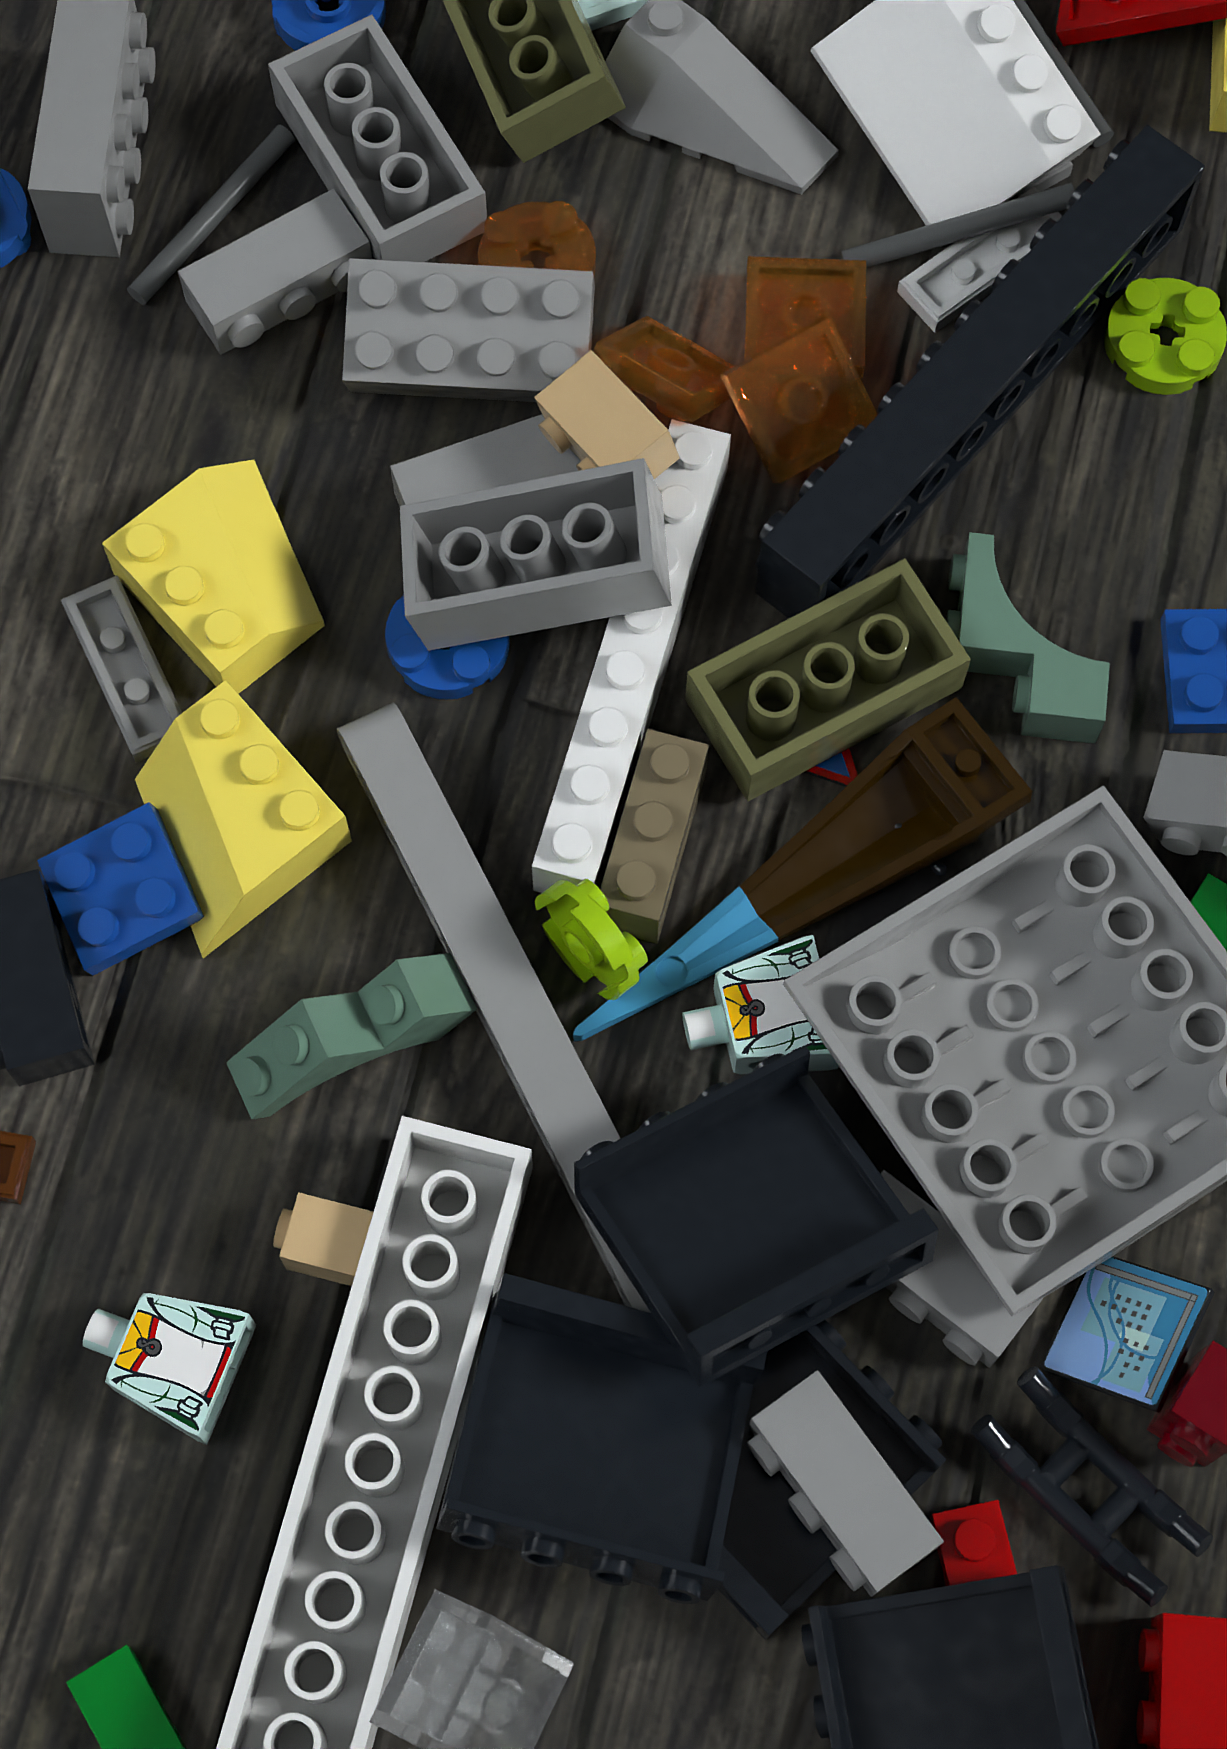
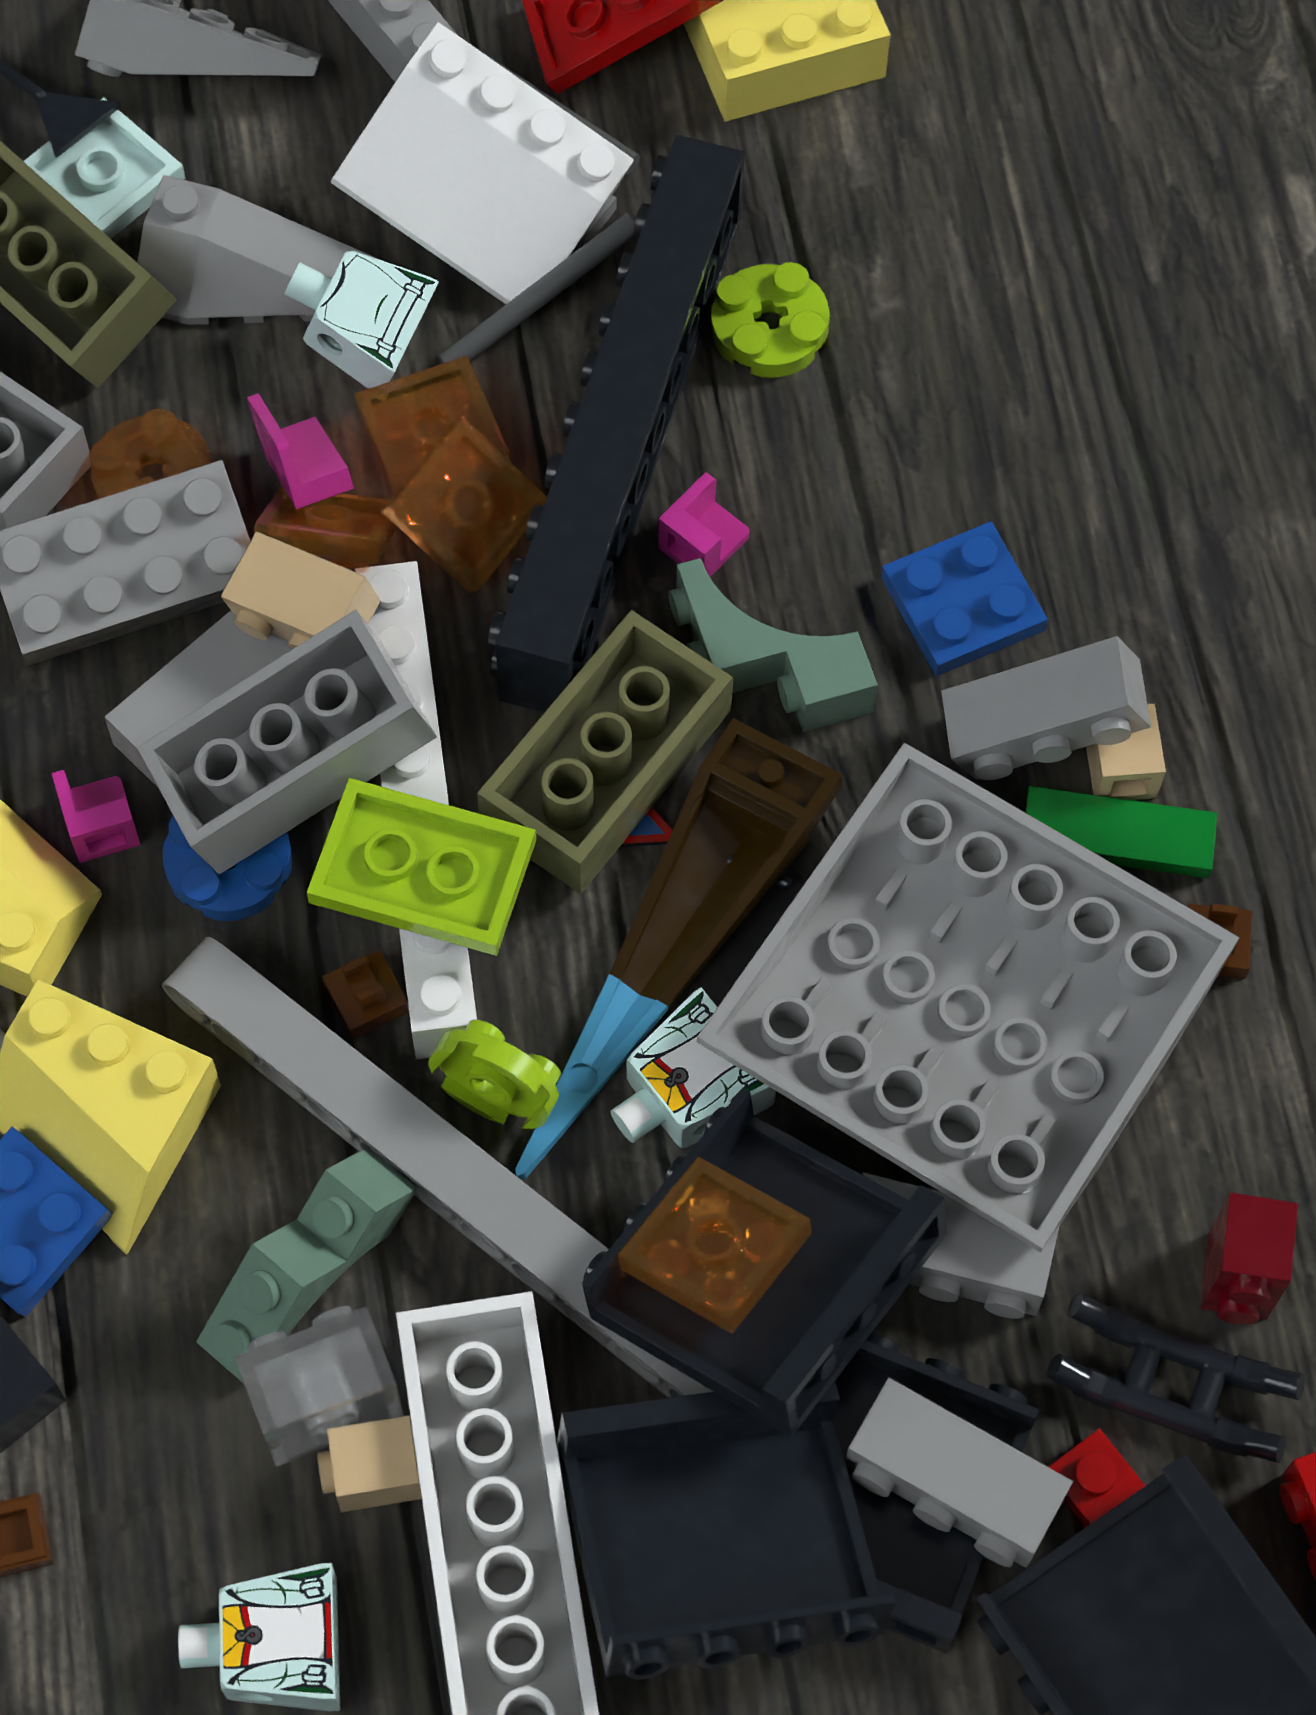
camera: 25 degrees left, 5 degrees down
dark tan brick [600,729,709,944] -> none
white tile [897,187,1062,333] -> none
piece [1040,1256,1215,1413] -> none
none -> dark pink panel [52,770,141,863]
none -> clear brick [235,1306,403,1467]
none -> dark pink panel [247,393,354,509]
none -> light aqua torso [284,251,439,397]
none -> lime plate [307,778,536,956]
none -> reddish brown tile [322,949,409,1040]
none -> clear orange plate [618,1157,812,1334]
none -> dark pink panel [658,472,749,577]

